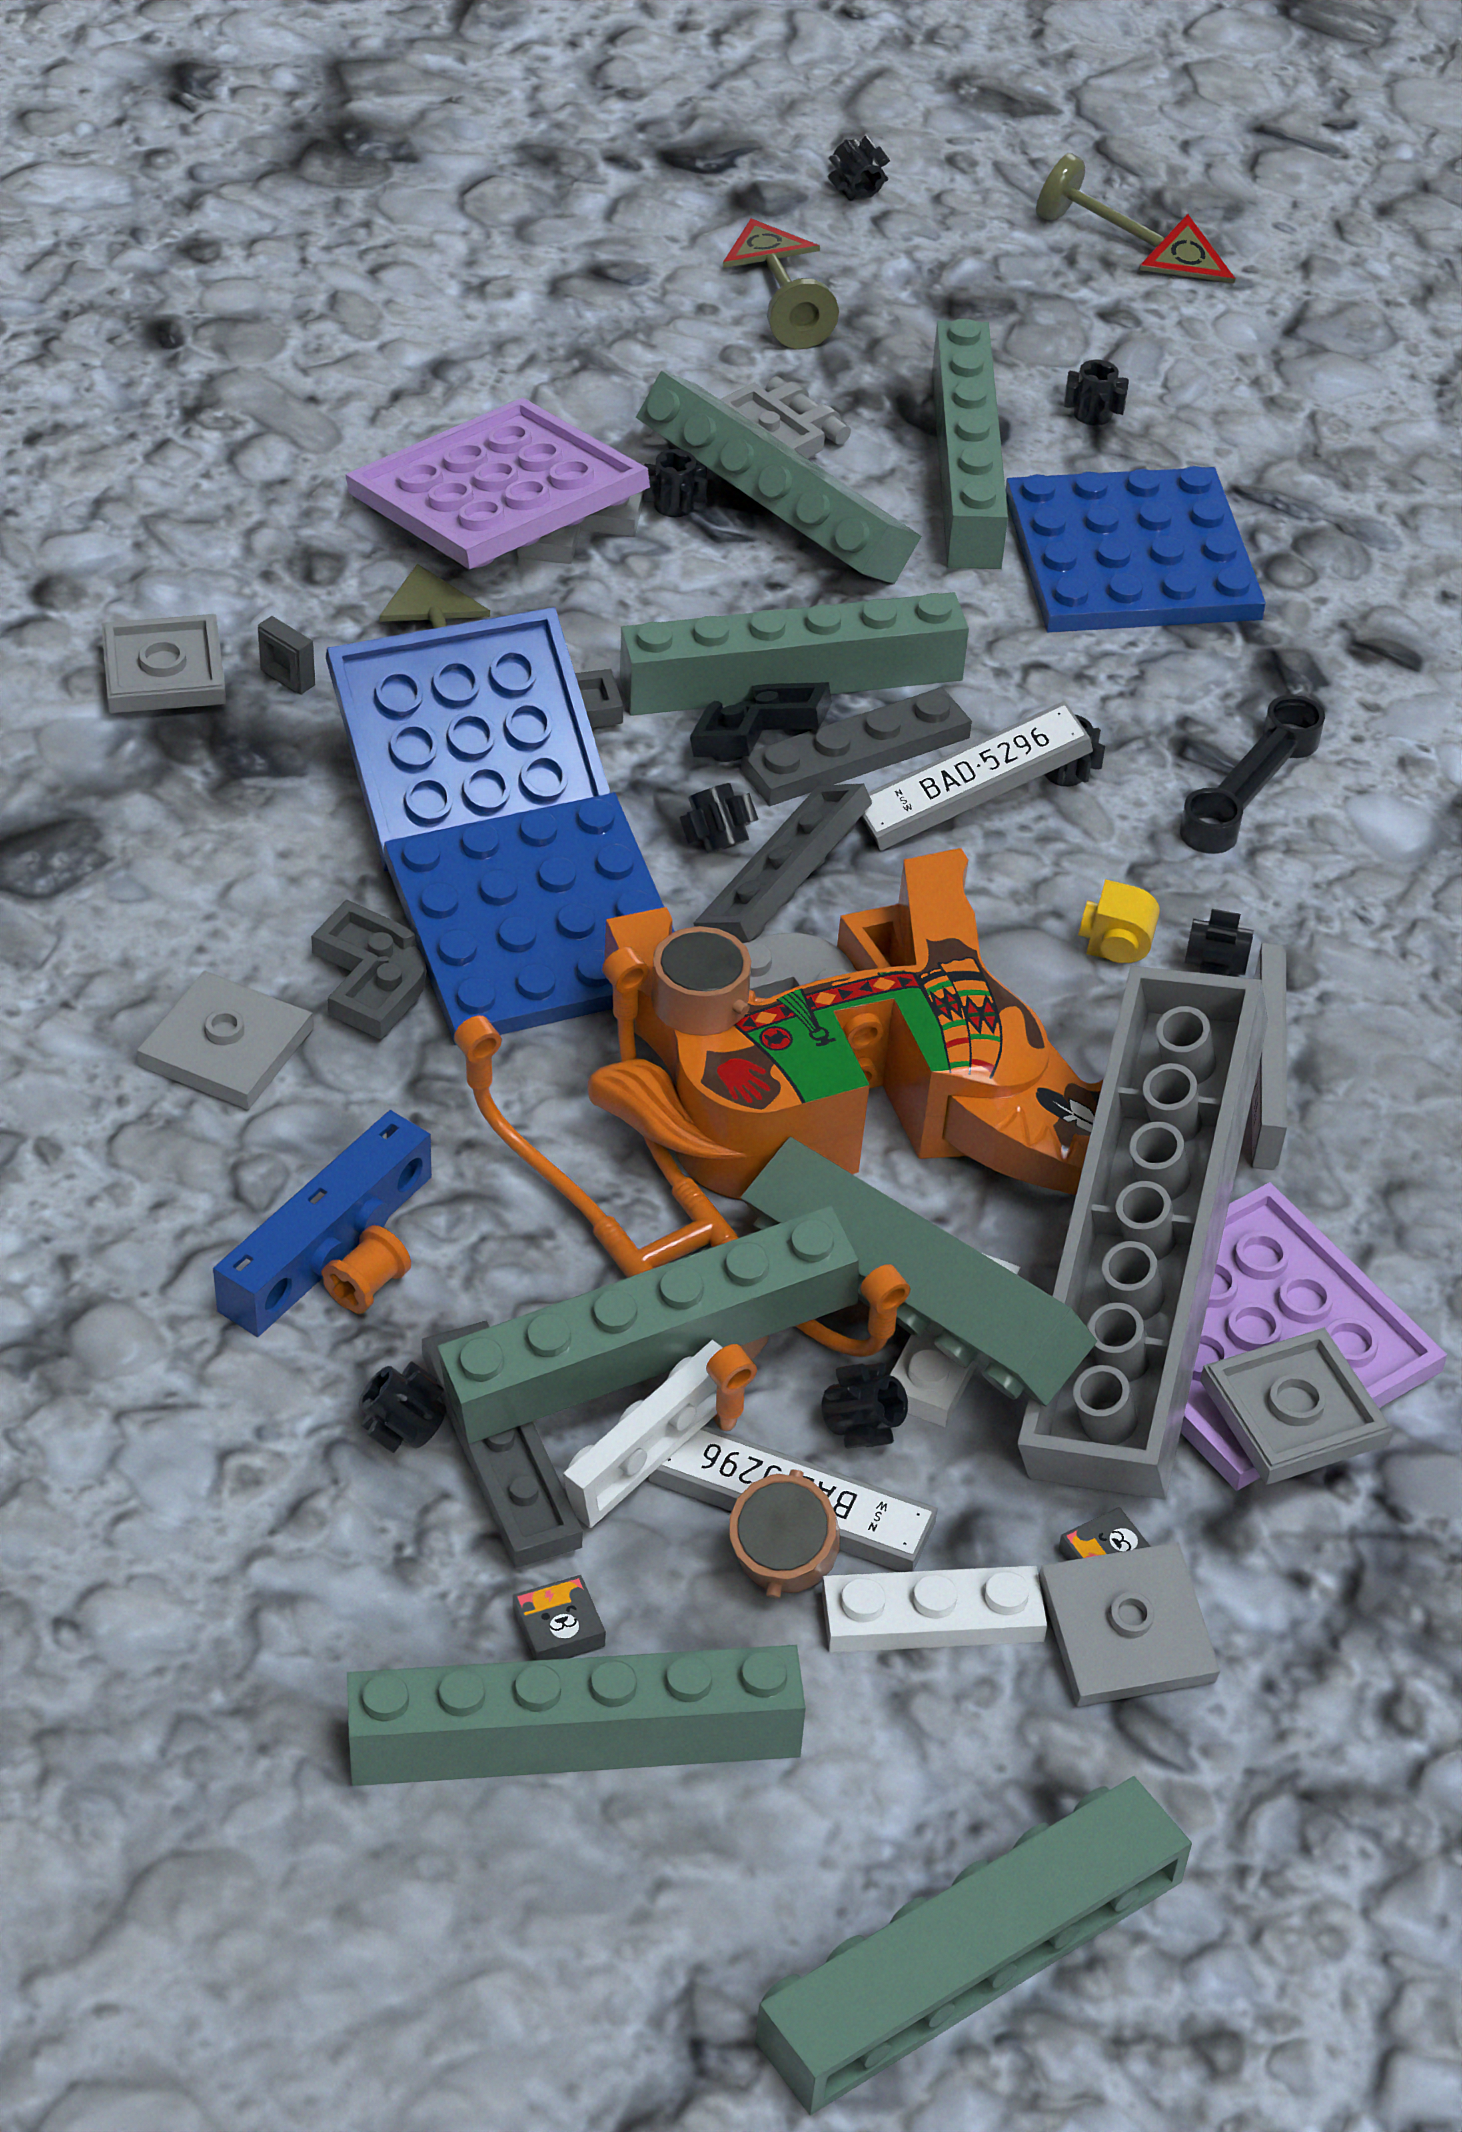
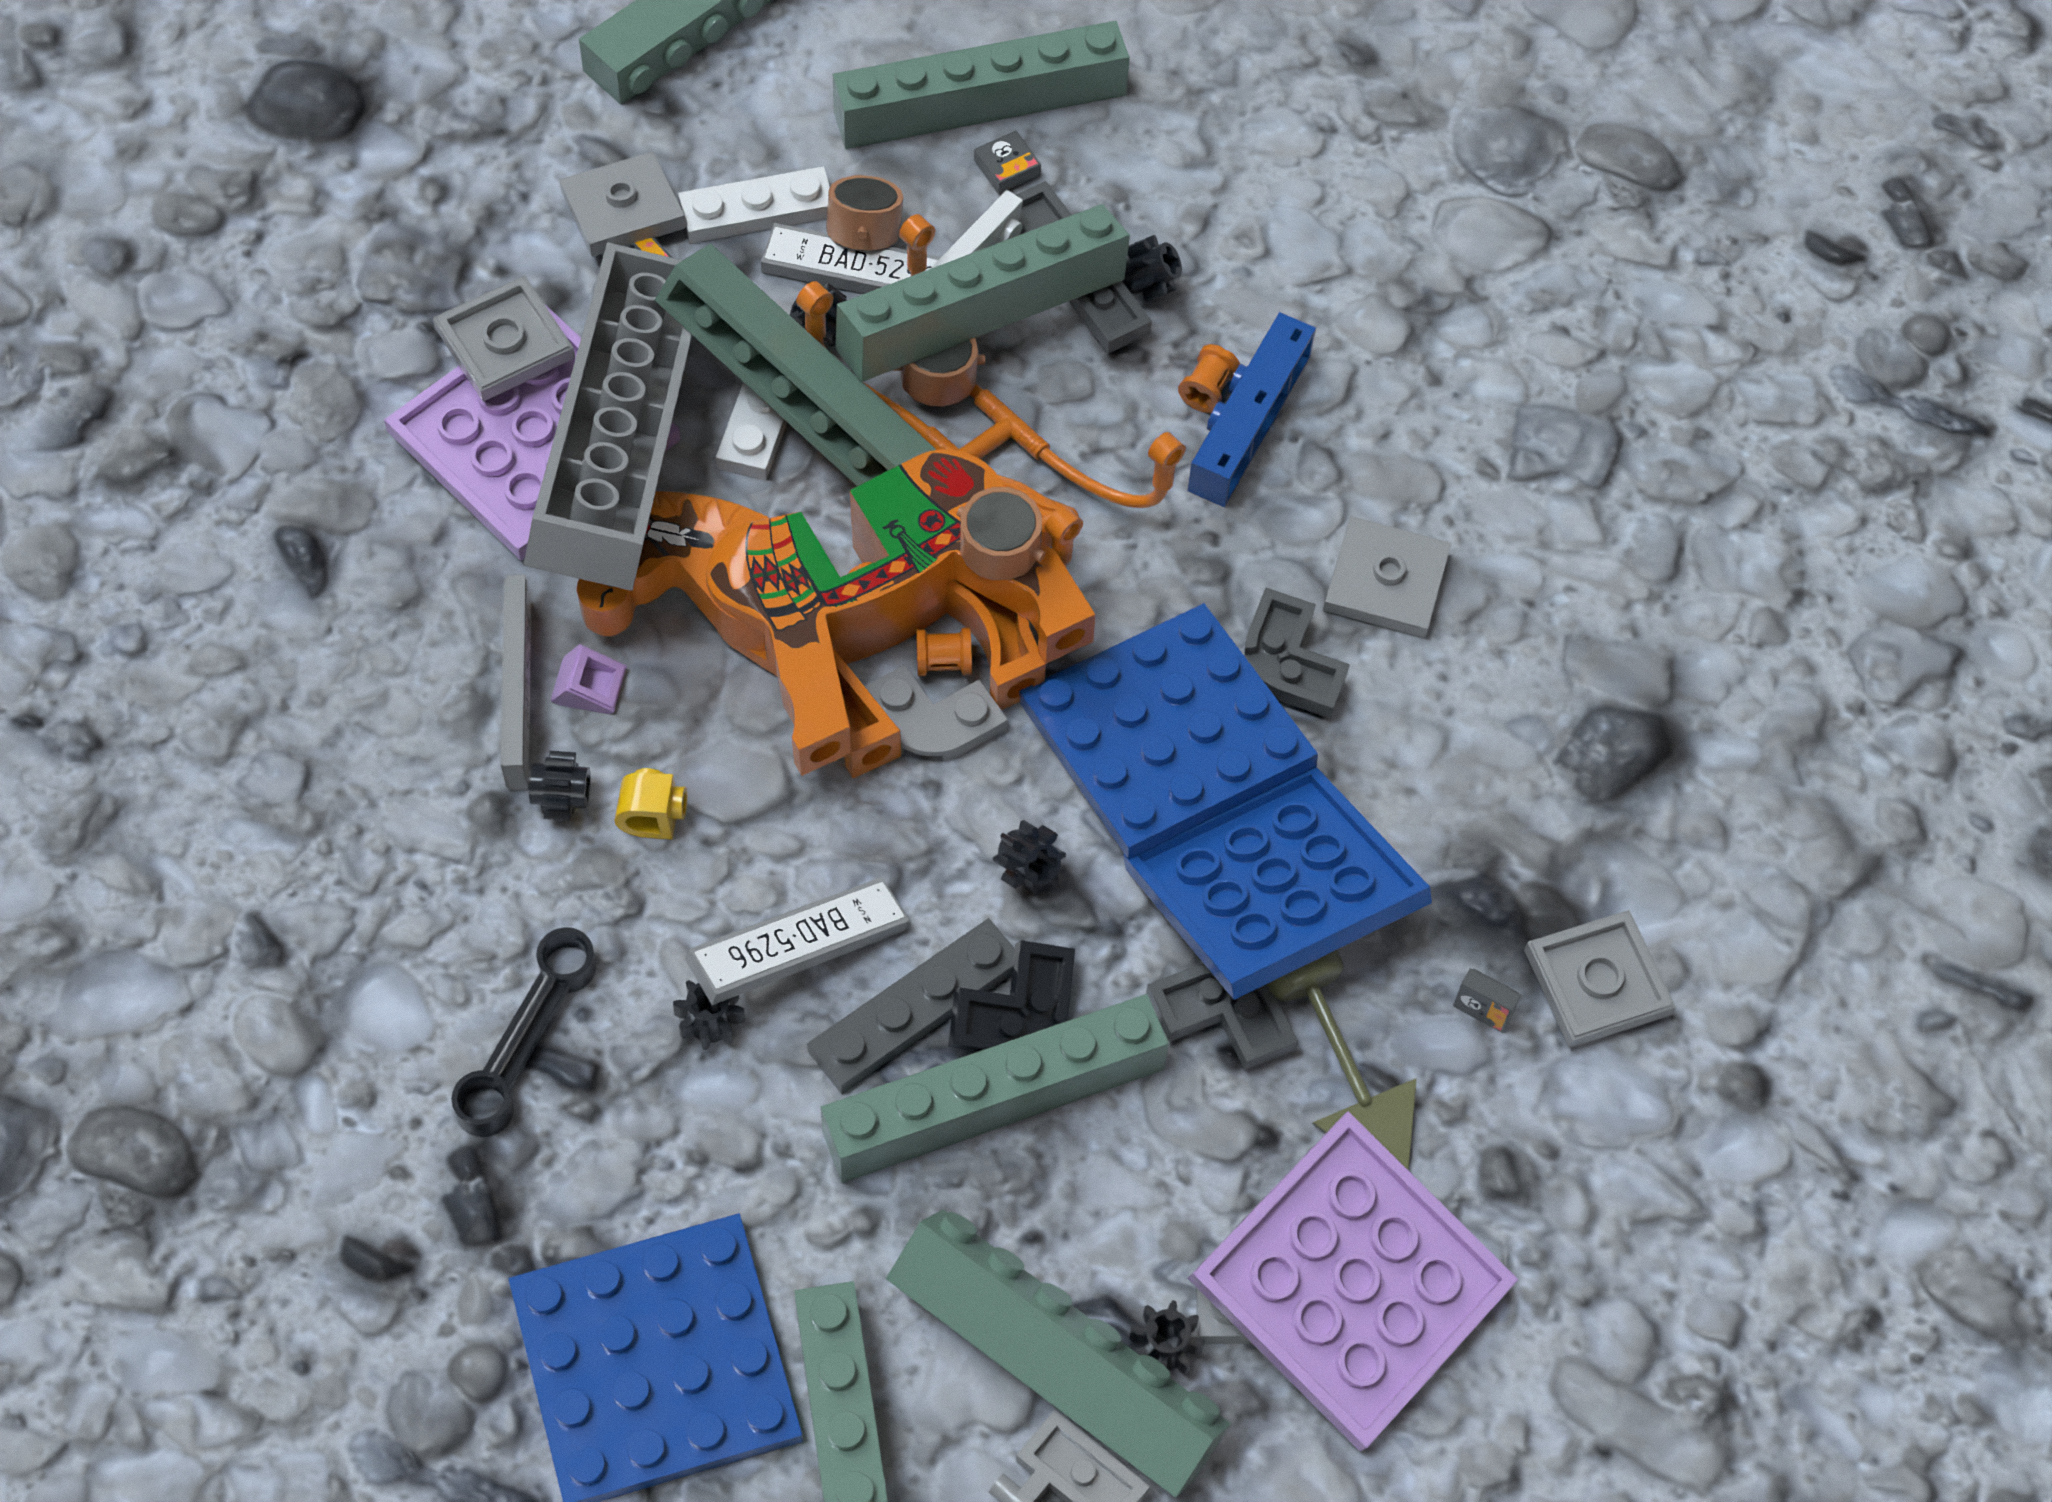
camera: 170 degrees right, 15 degrees up
dark grey plate [693,783,872,943] -> none

